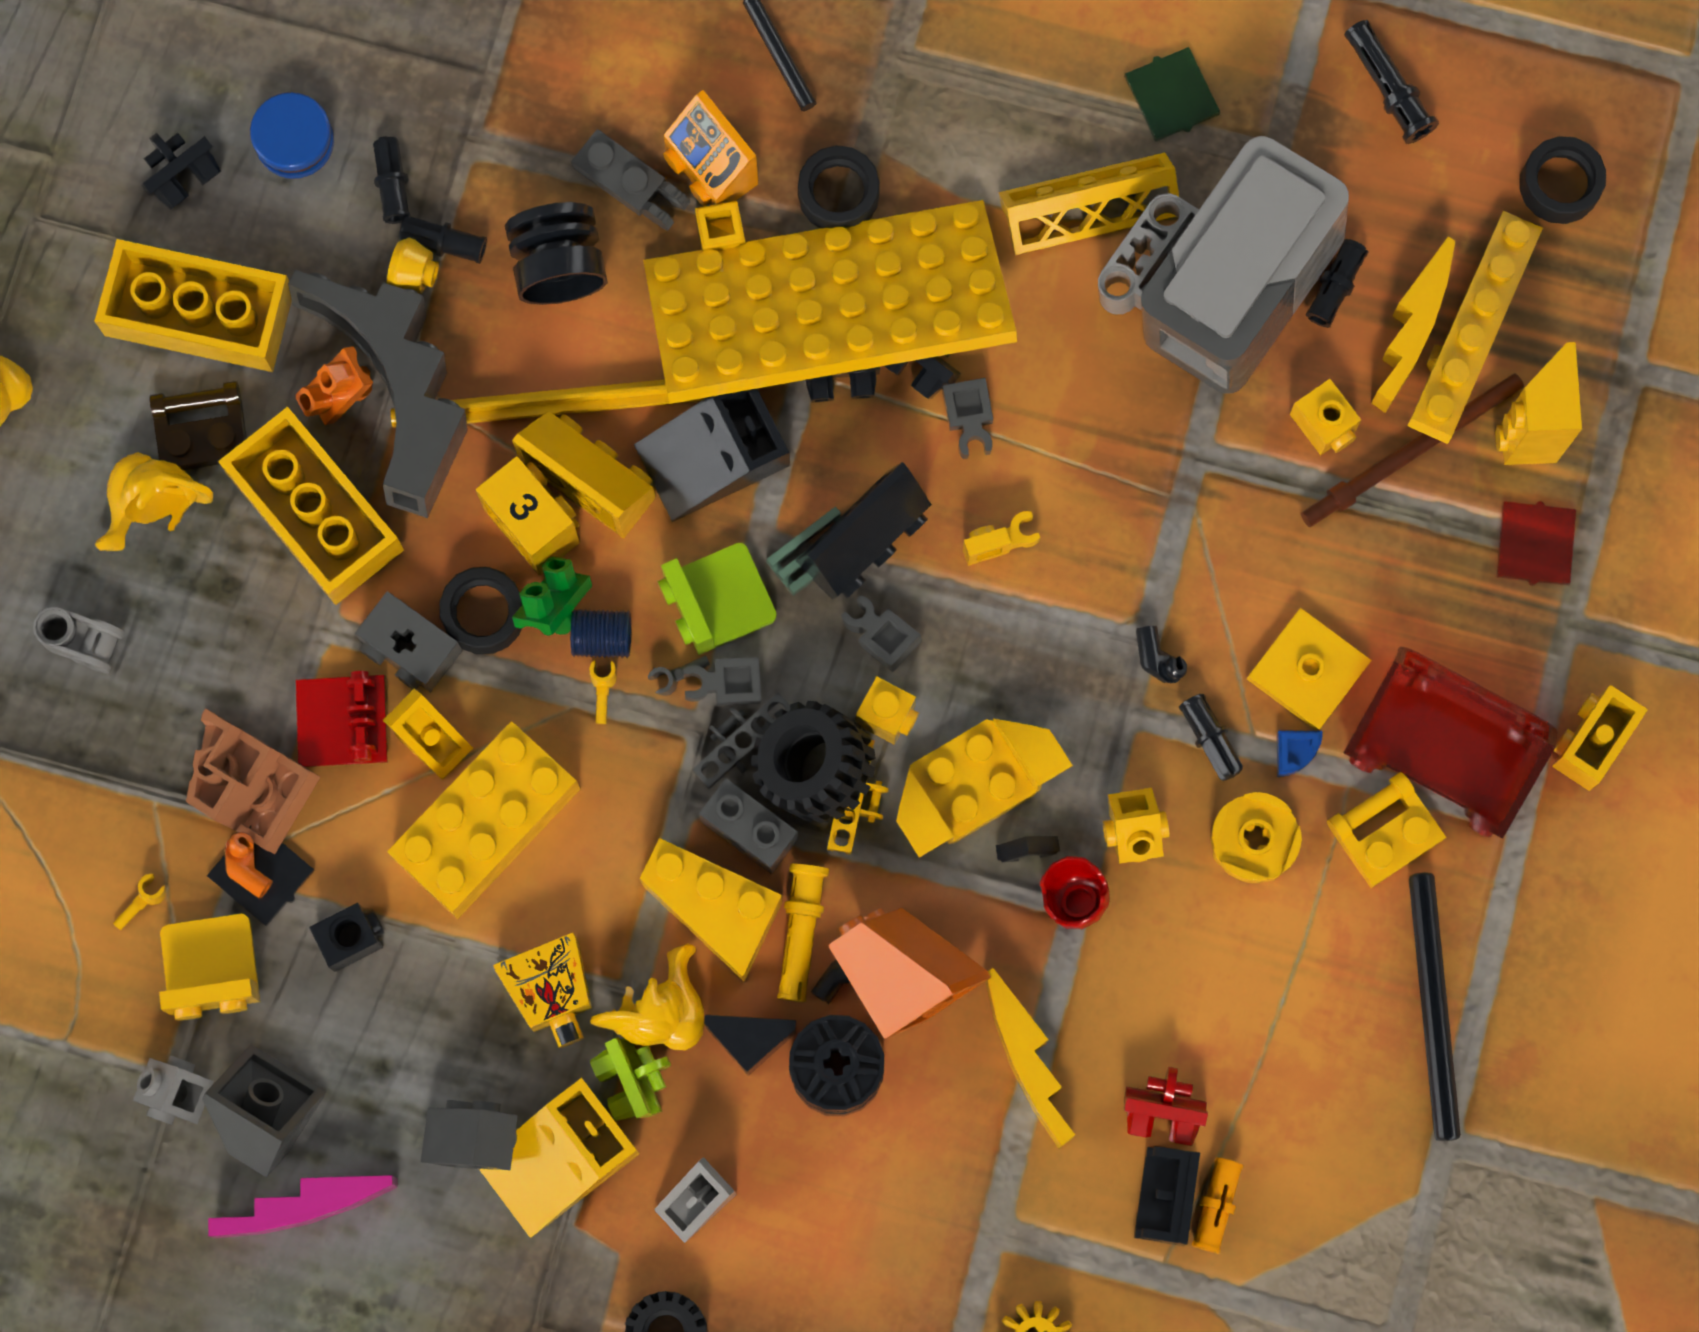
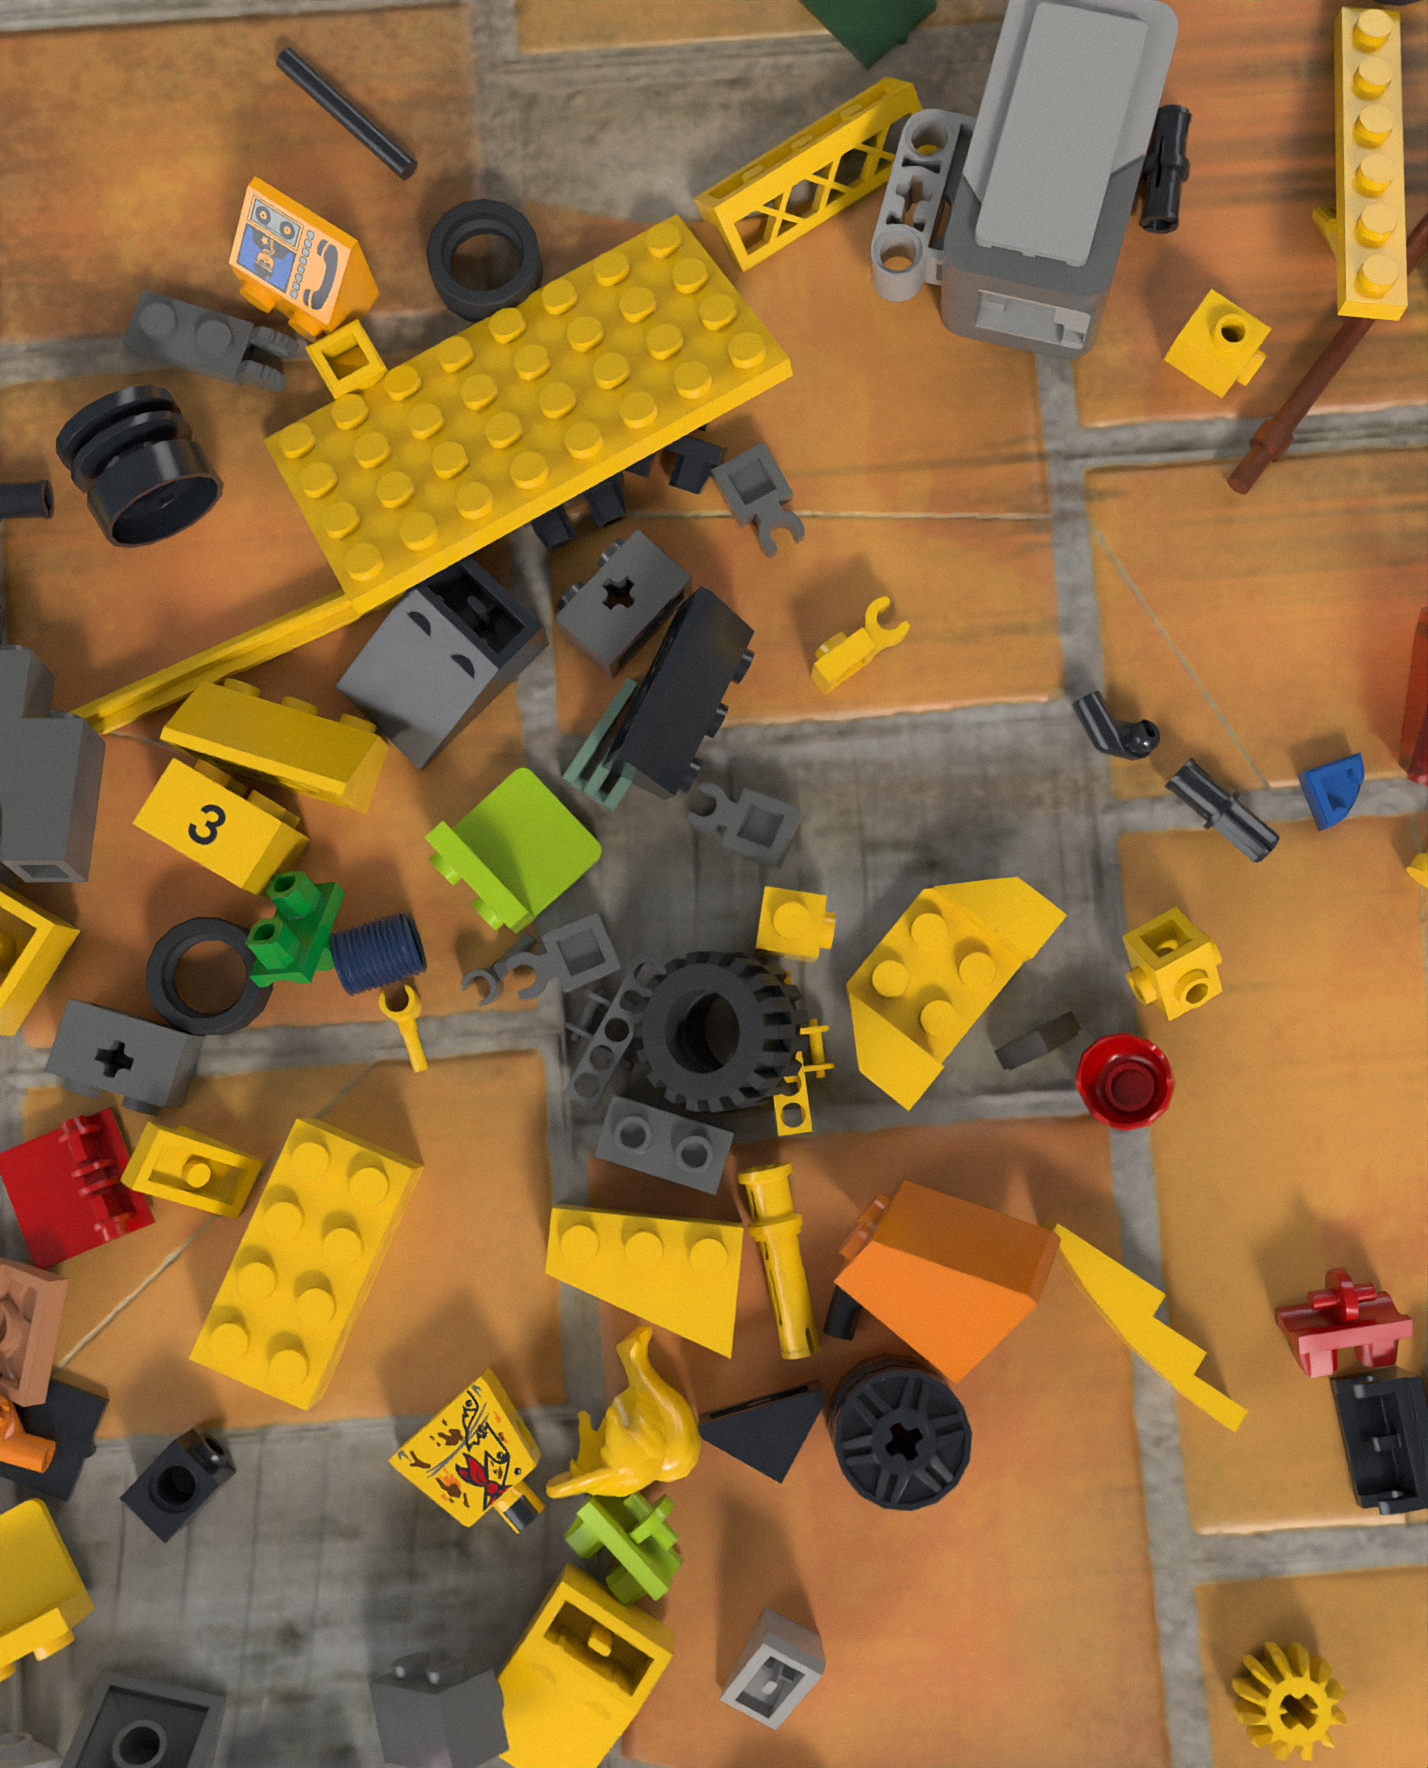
camera: 20 degrees left, 5 degrees up
yellow plate [1210,792,1302,883] -> none
yellow plate [1247,608,1372,731] -> none
yellow slope [1371,236,1455,413] -> none
none -> dark grey brick [554,529,692,679]

